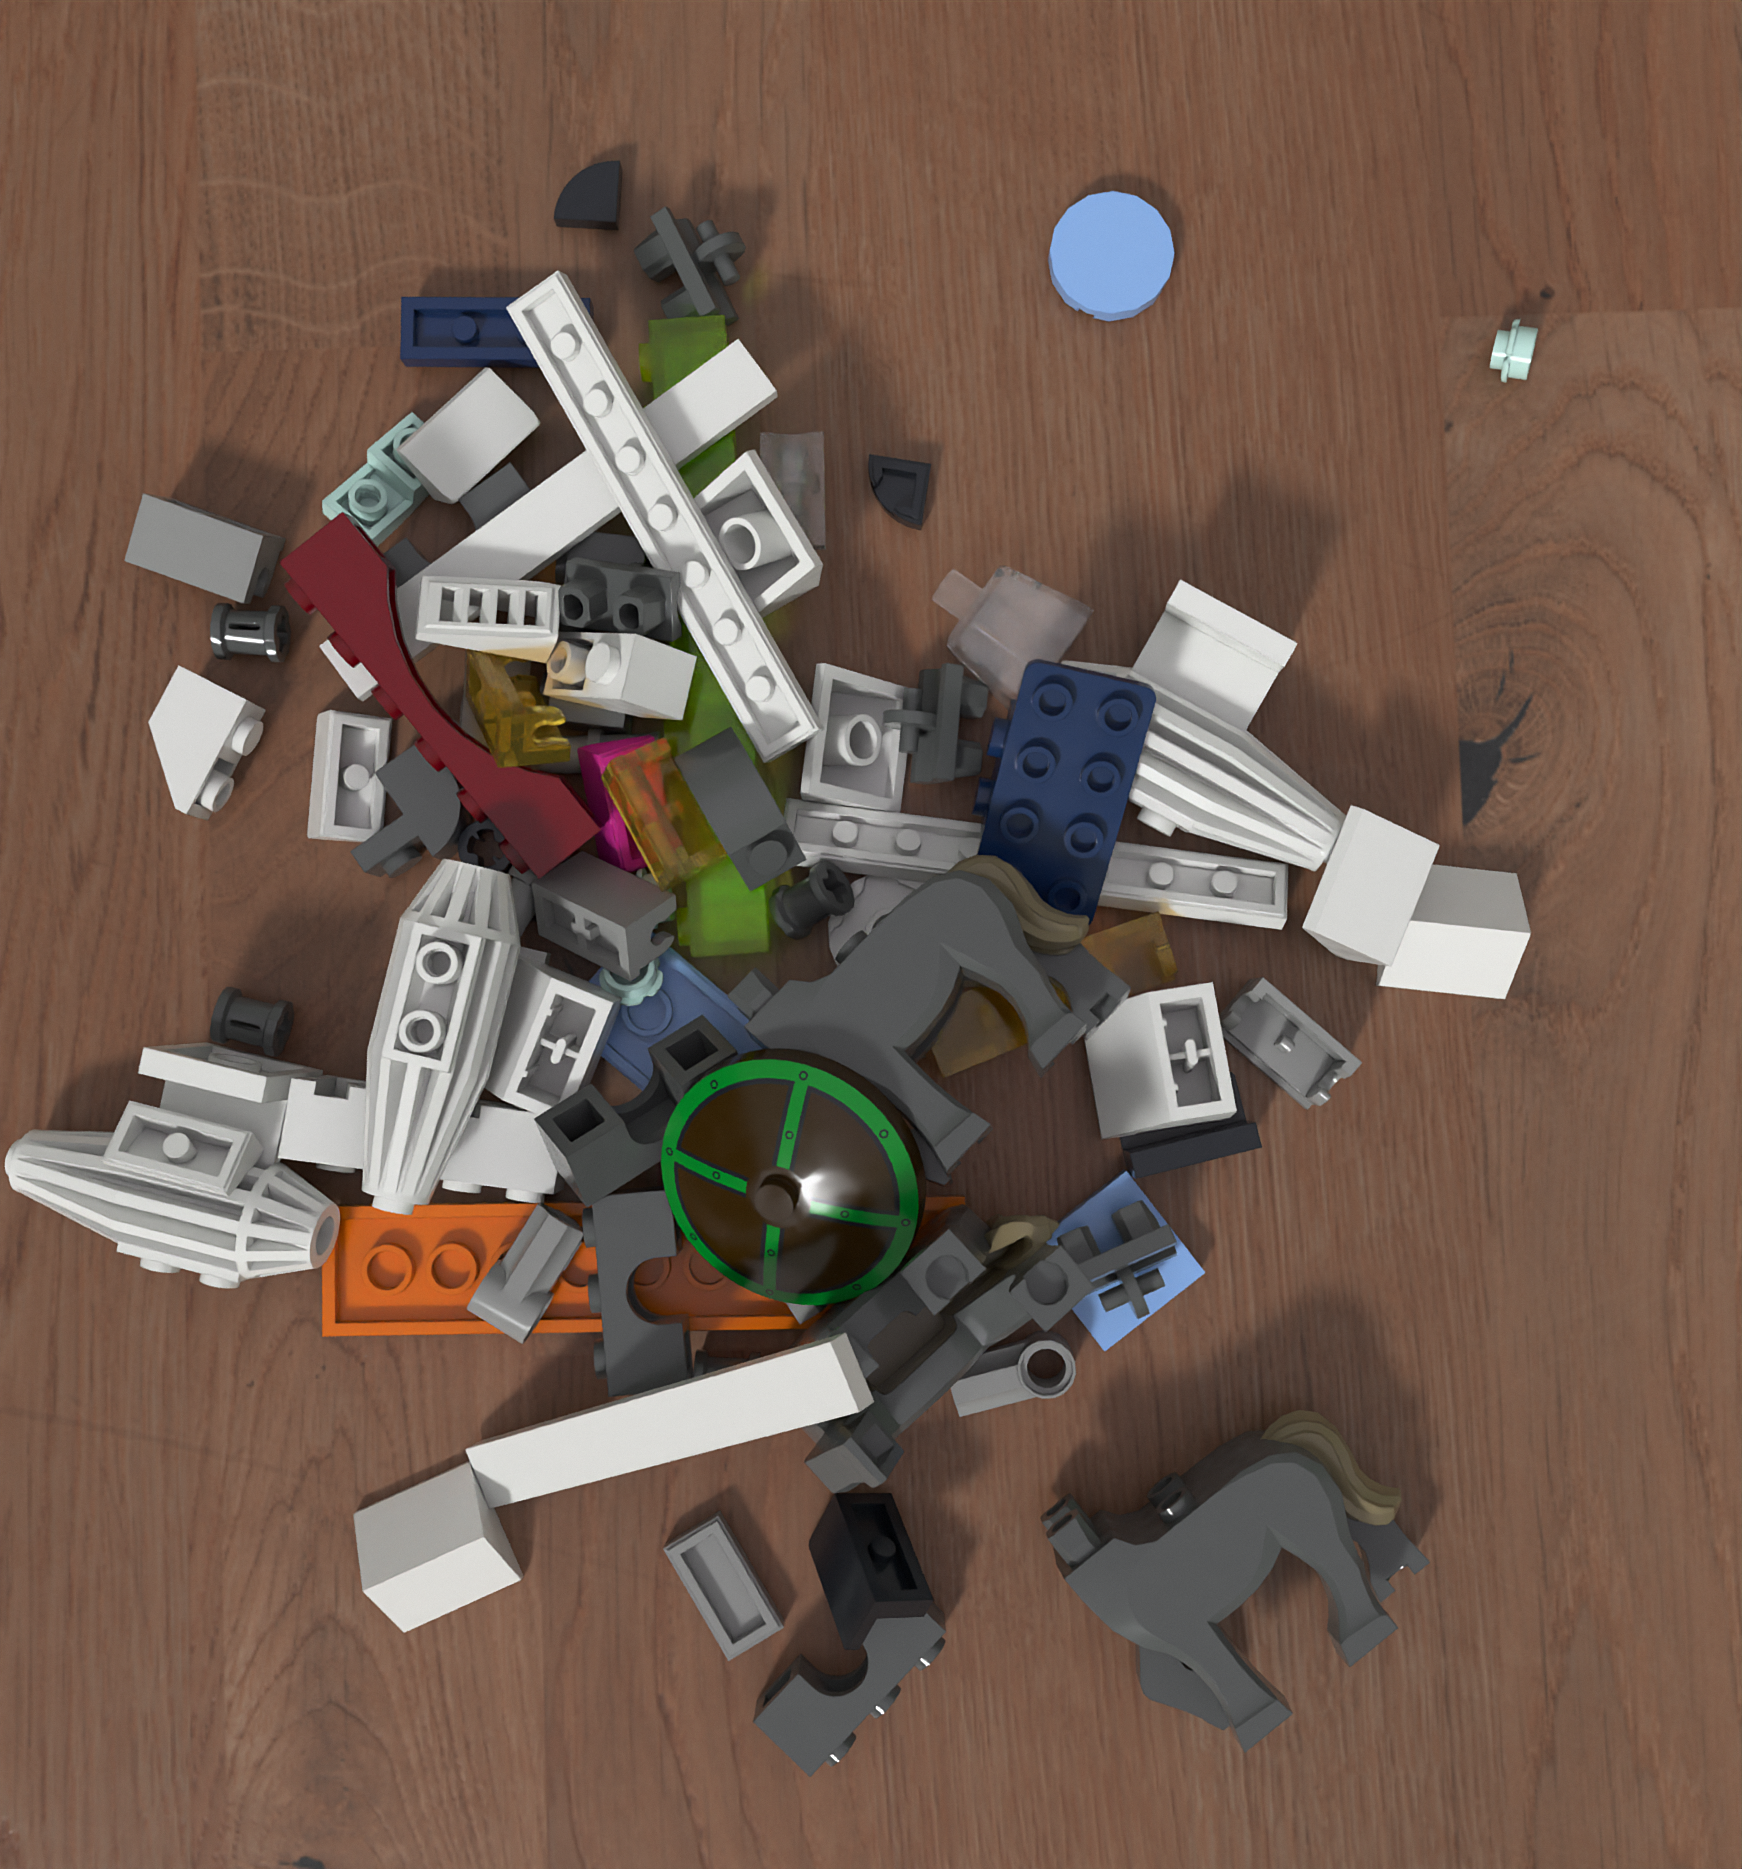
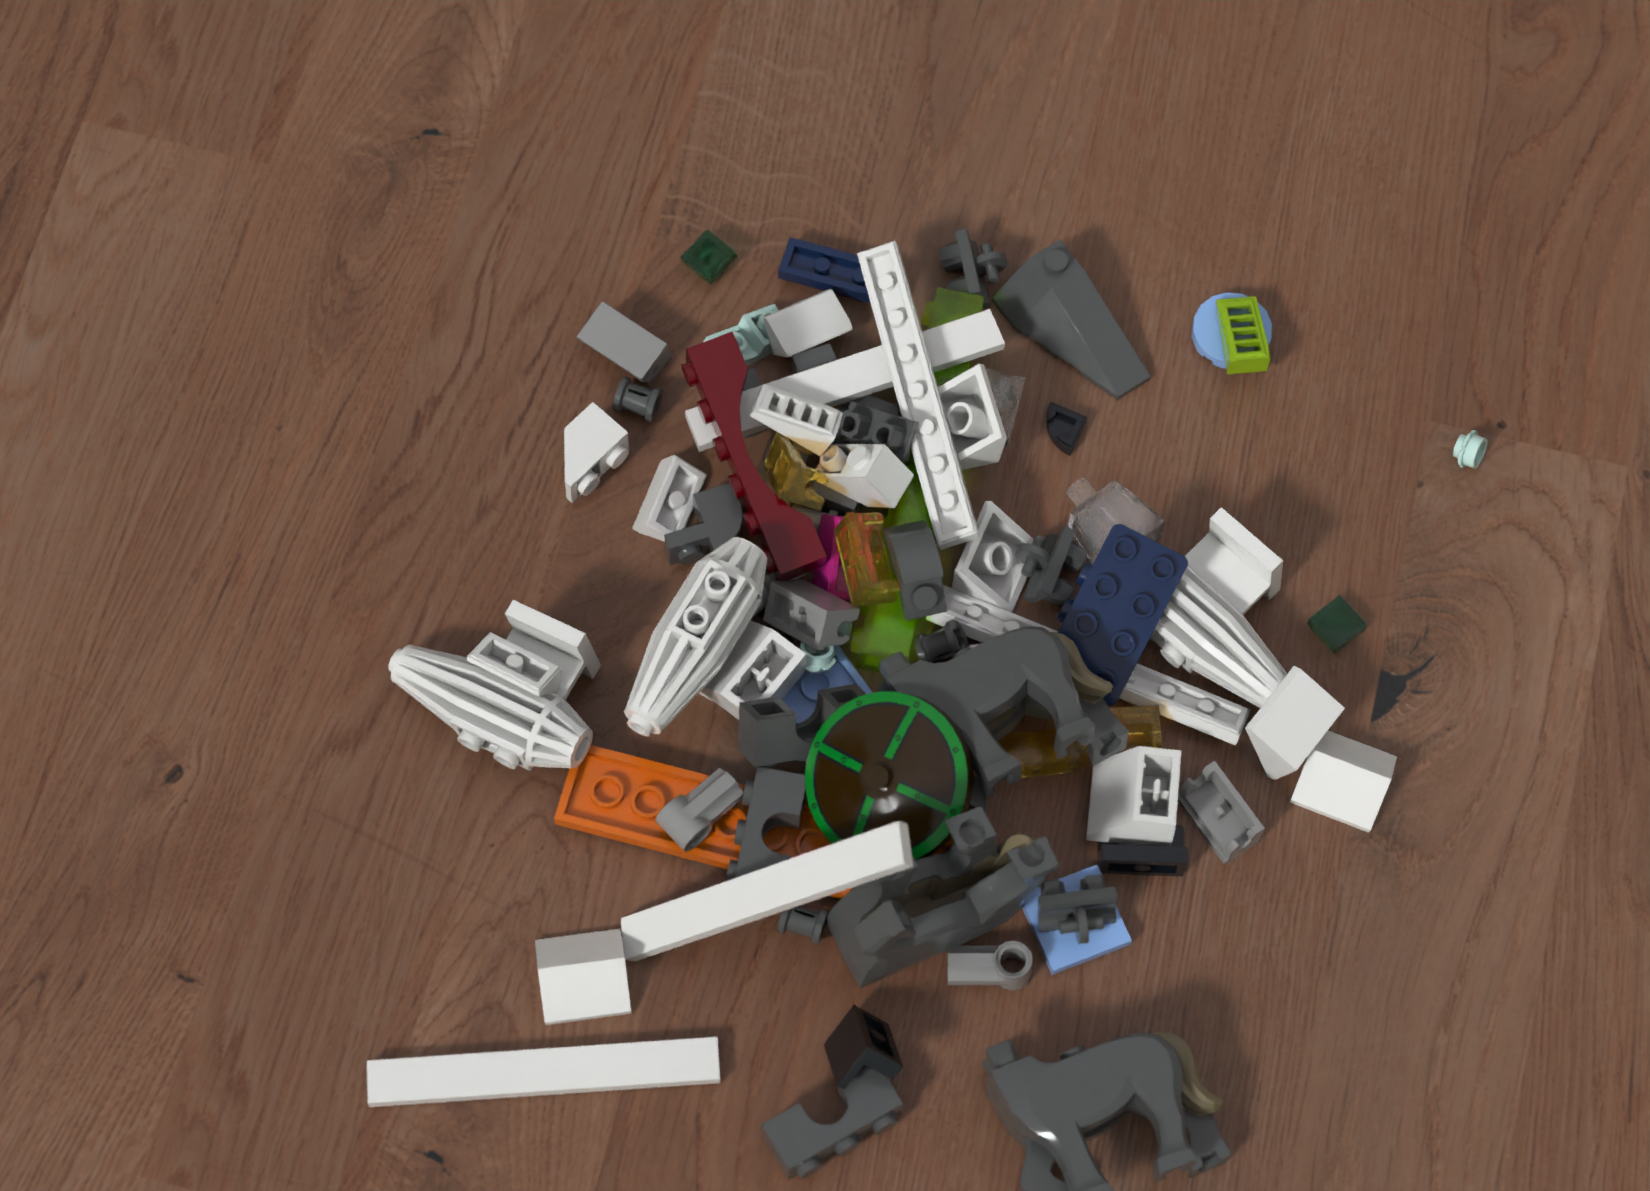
camera: 10 degrees right, 20 degrees down
dark grey bush [210,987,294,1057] -> none
white wedge [278,1075,565,1203] -> none
black tile [554,161,623,230] -> none
light grey tile [663,1511,785,1661] -> none
none -> white tile [367,1037,720,1107]
none -> clear green tile [680,229,738,285]
none -> dark grey wedge [992,240,1151,400]
none -> lime slope [1216,296,1271,374]
none -> clear green tile [1307,595,1367,654]

